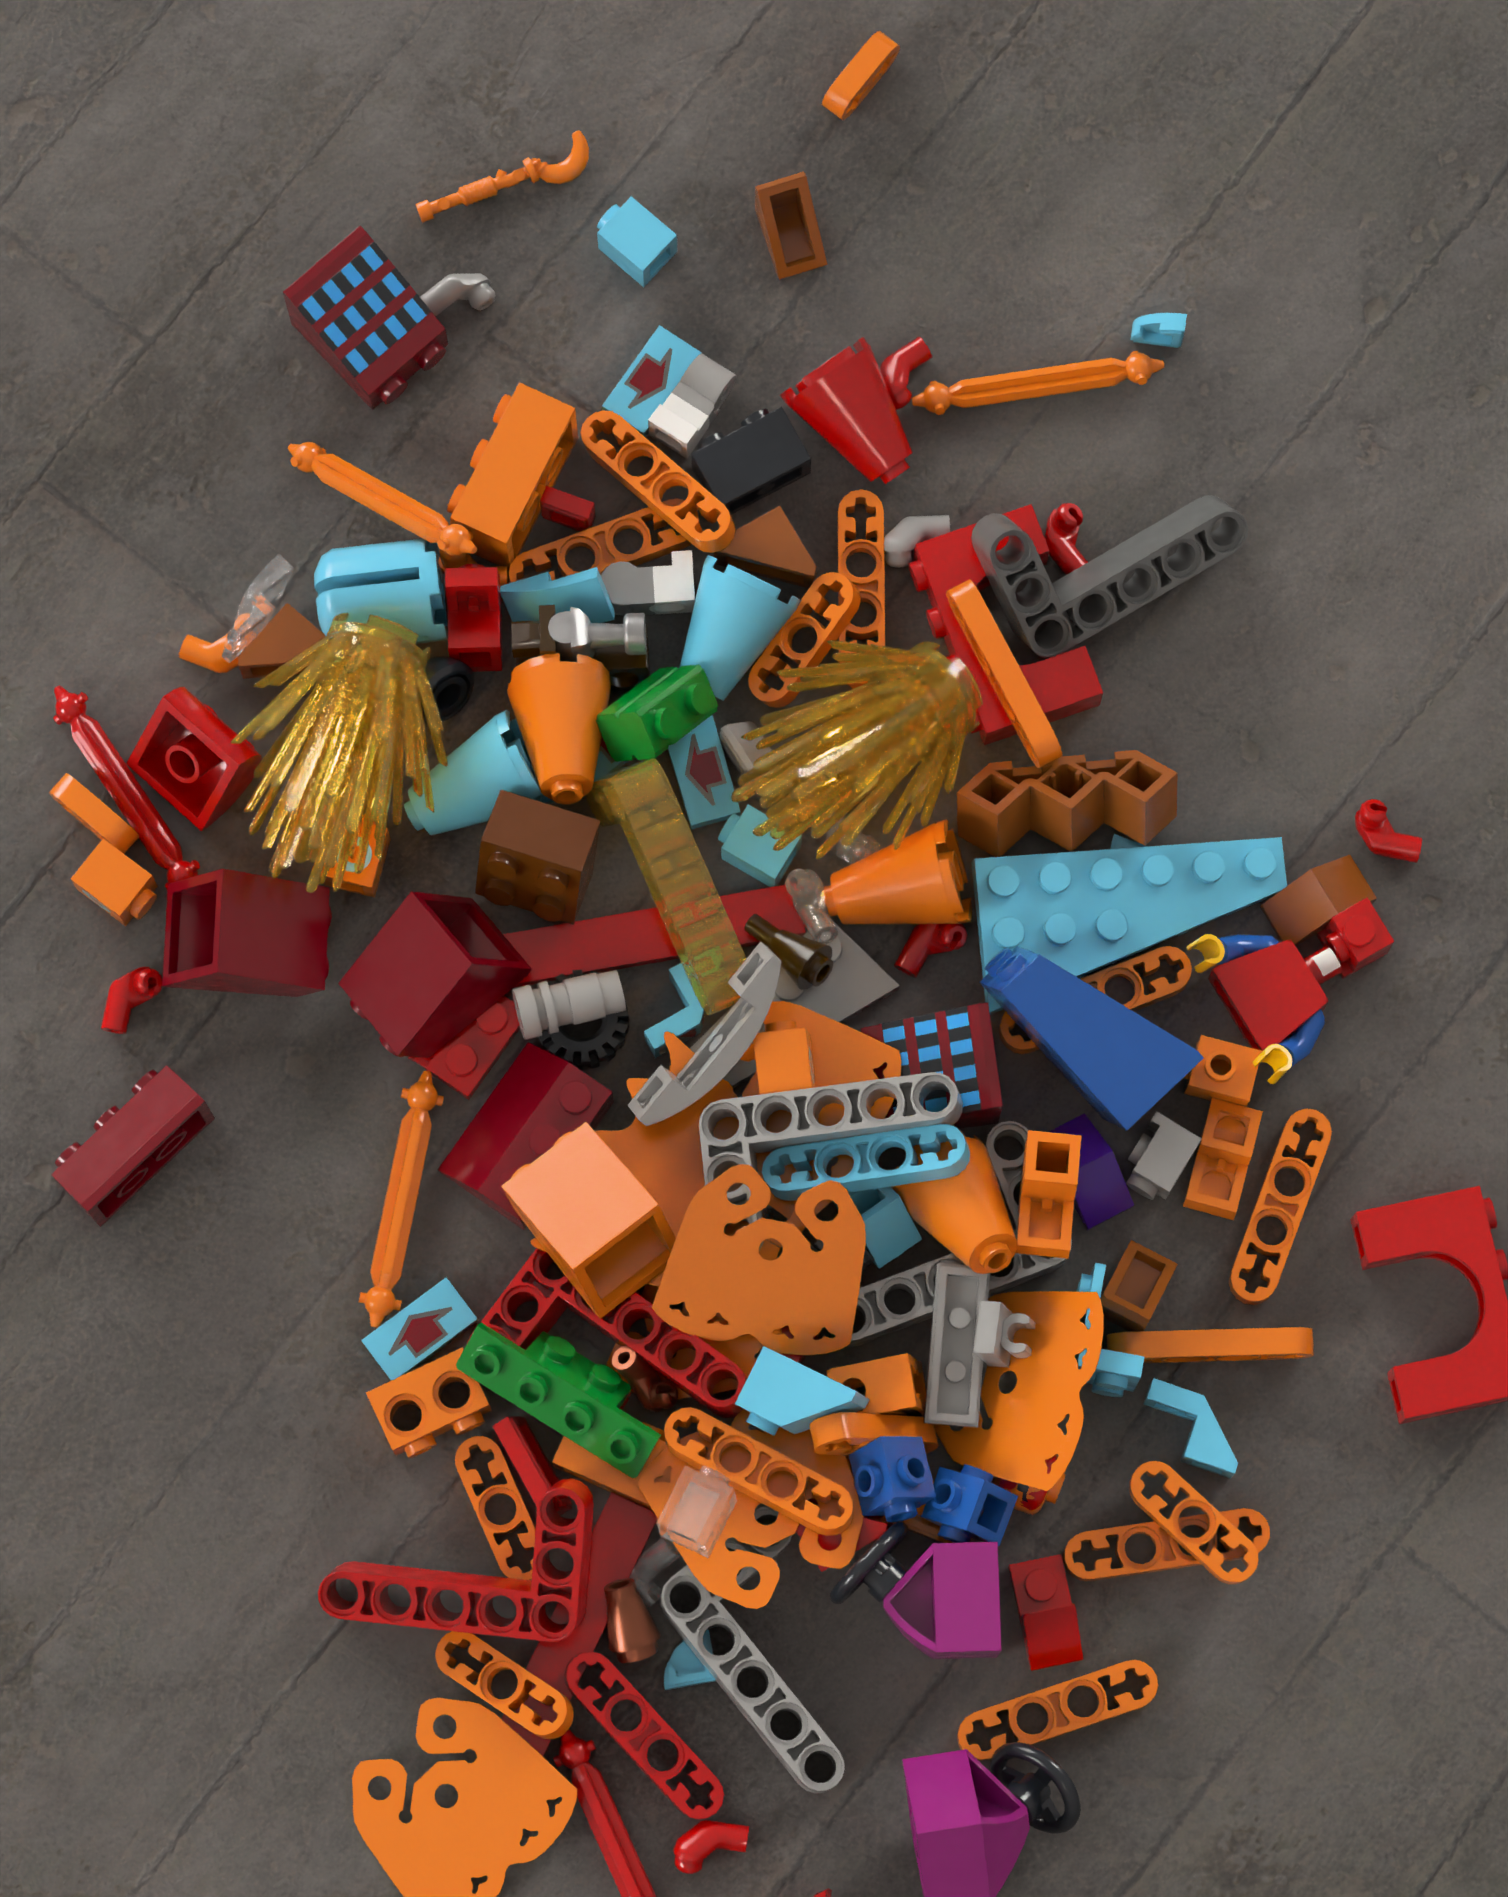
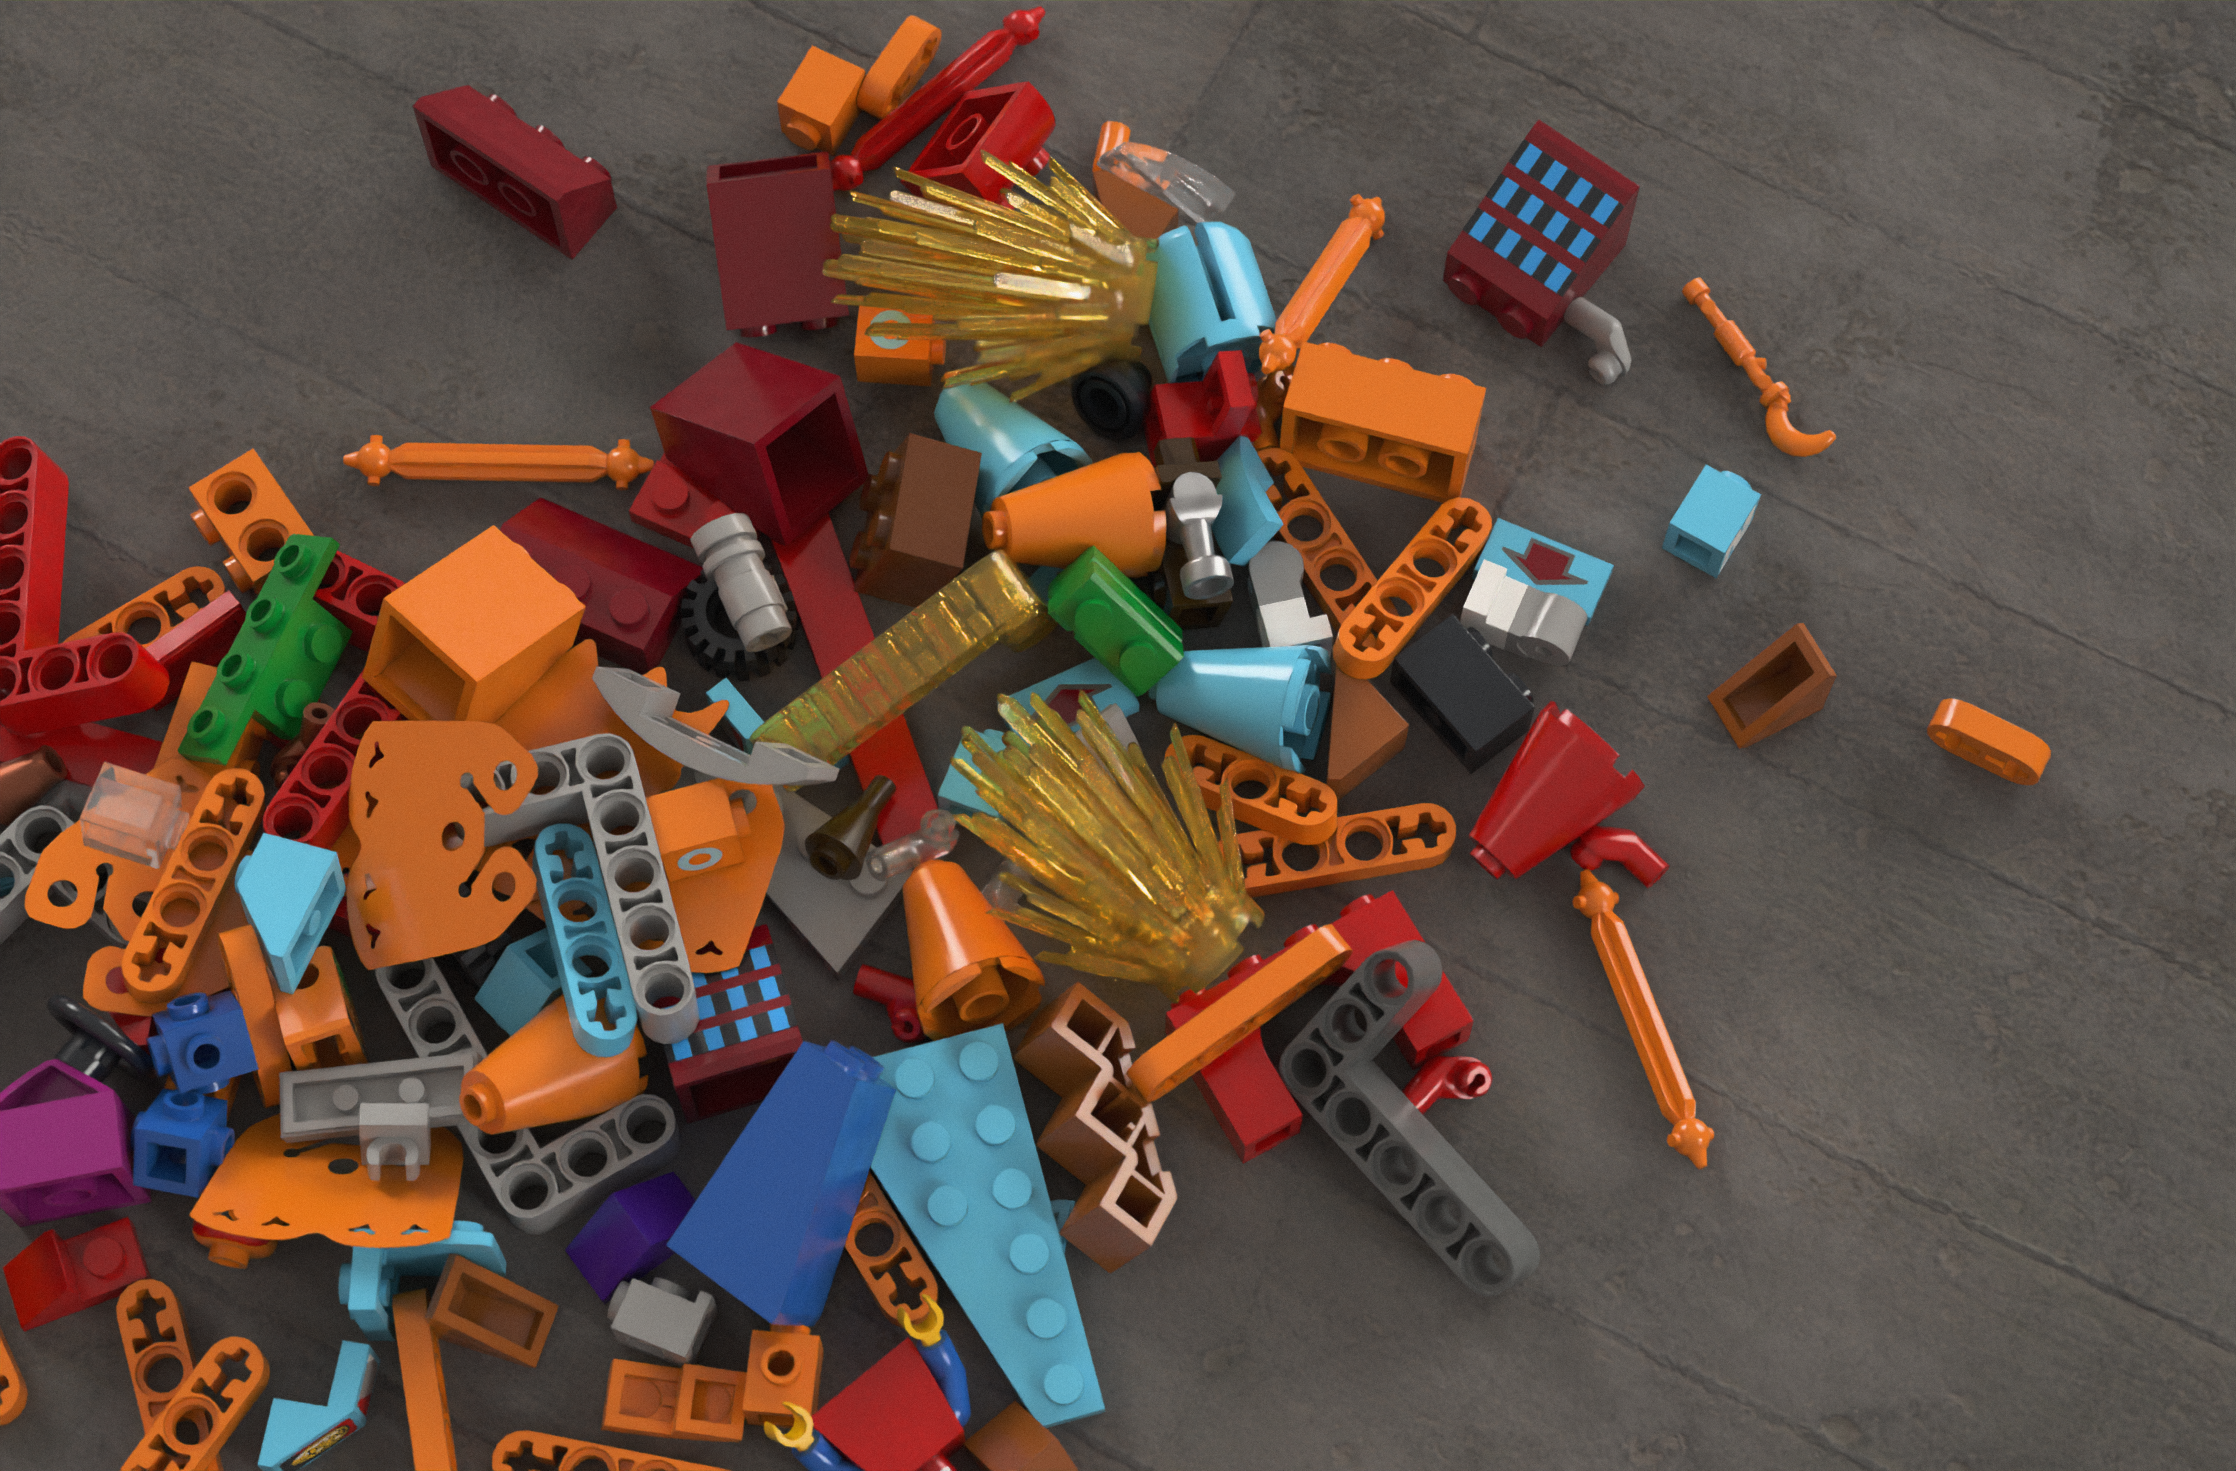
camera: 80 degrees right, 10 degrees down
red arm [101,967,163,1034] -> none
medium azure tile [361,1277,478,1380] -> none
red tile [540,485,596,532] -> none
light grey arm [884,515,950,568] -> none
orange brick [1016,1130,1081,1259] -> none
medium azure tile [1130,313,1187,348] -> none

